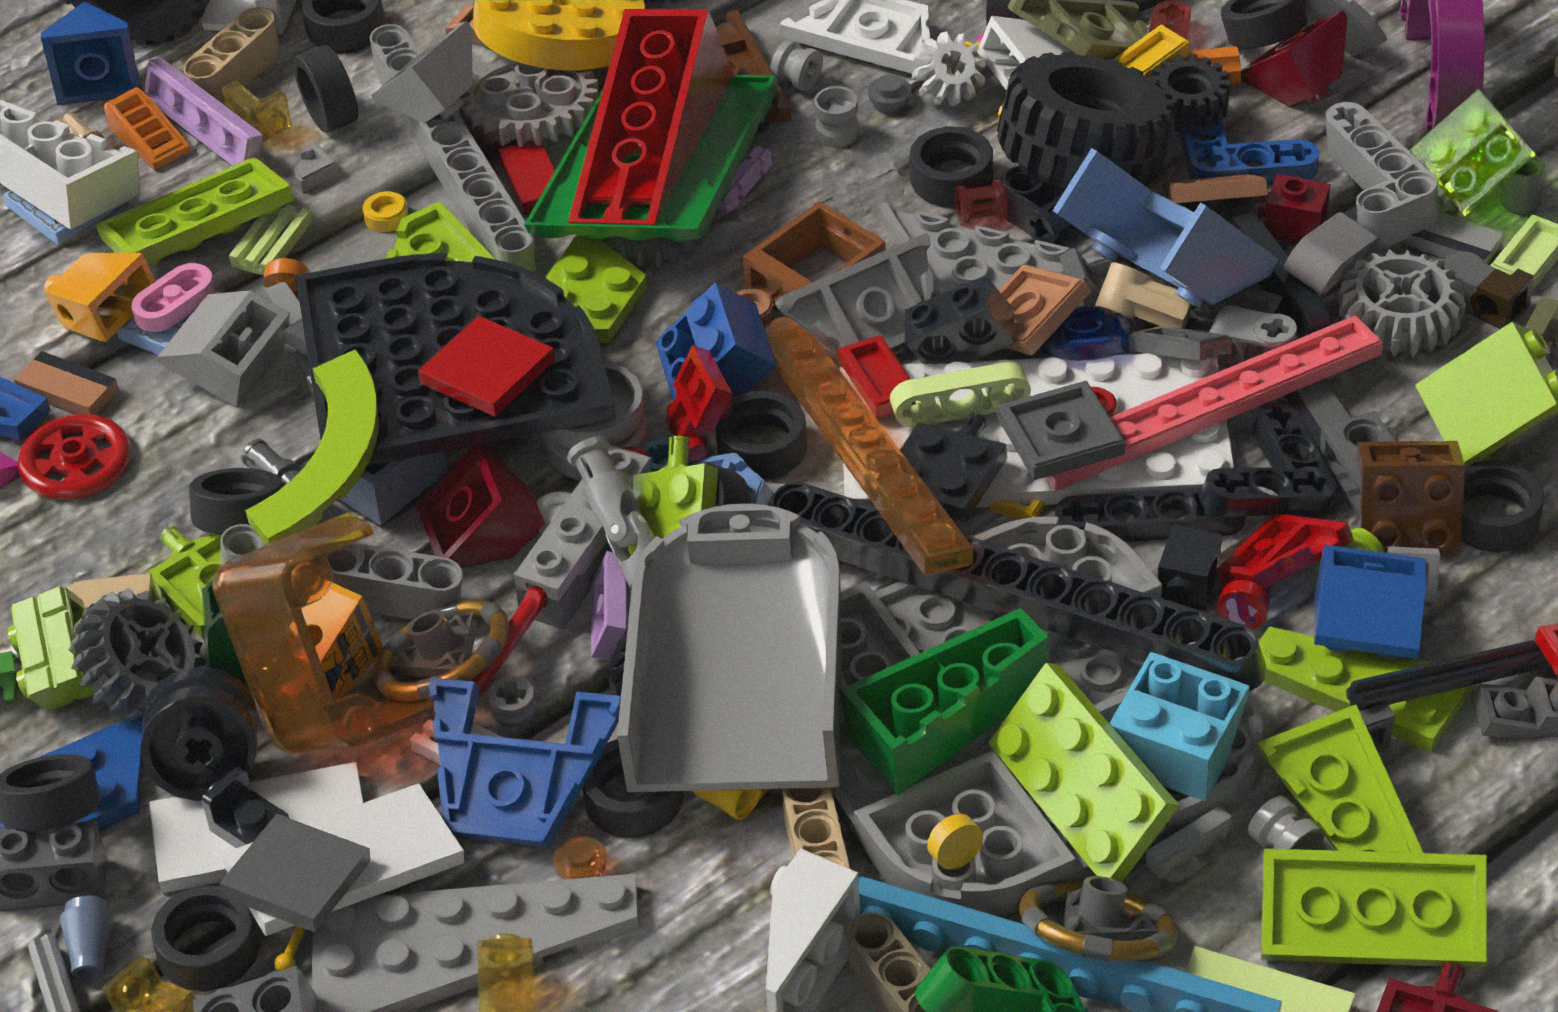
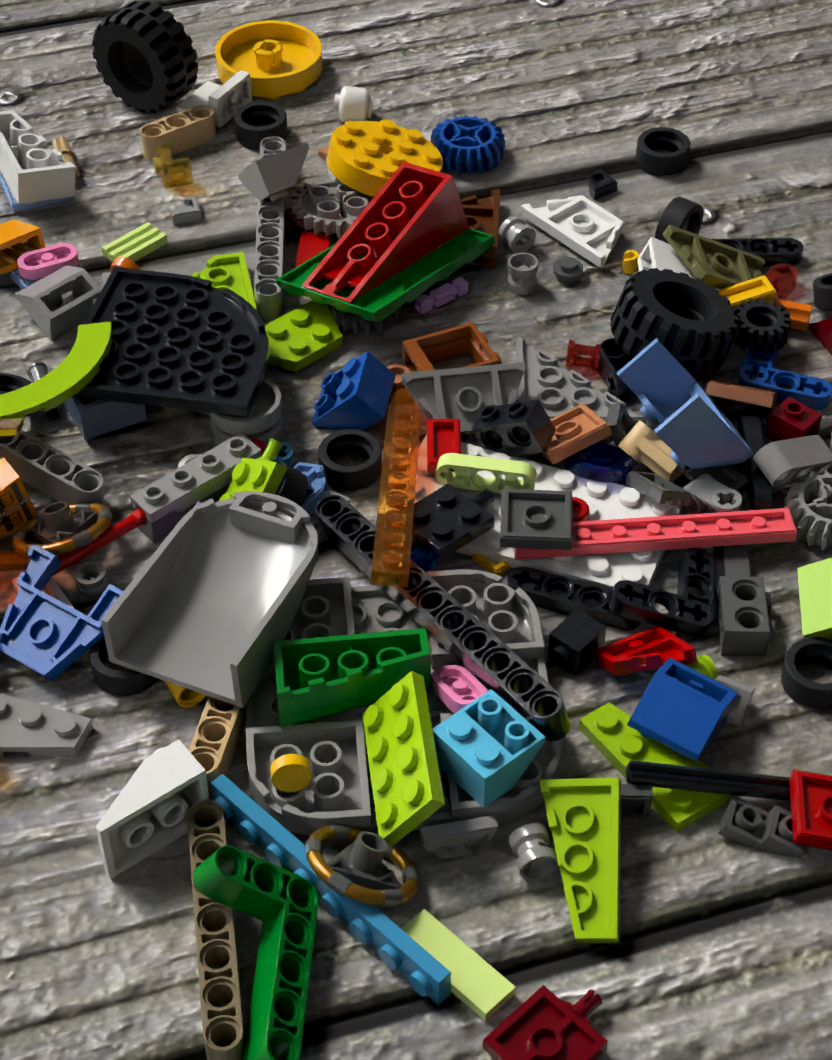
camera: 20 degrees right, 0 degrees up
blue slope [41,2,142,105] -> none
lime plate [96,156,295,268] -> none
orange slope [104,87,191,171] -> none
lavender tile [144,58,263,166] -> none
black tyre [293,45,359,133] -> none
yellow tile [363,191,409,233] -> none
dark red slope [417,444,545,568] -> none
red tile [418,316,555,417] -> none
clear orange plate [553,836,607,880] -> none
light grey piece [567,436,655,590] -> none
red plate [666,345,732,462] -> none
black tyre [909,126,993,206] -> none
white gear [912,31,986,107] -> none
red tile [1217,580,1270,630] -> none
lime plate [1261,849,1487,968] -> none
reddish brown bracket [1357,441,1465,556] -> none
none -> bright pink plate [432,665,488,714]

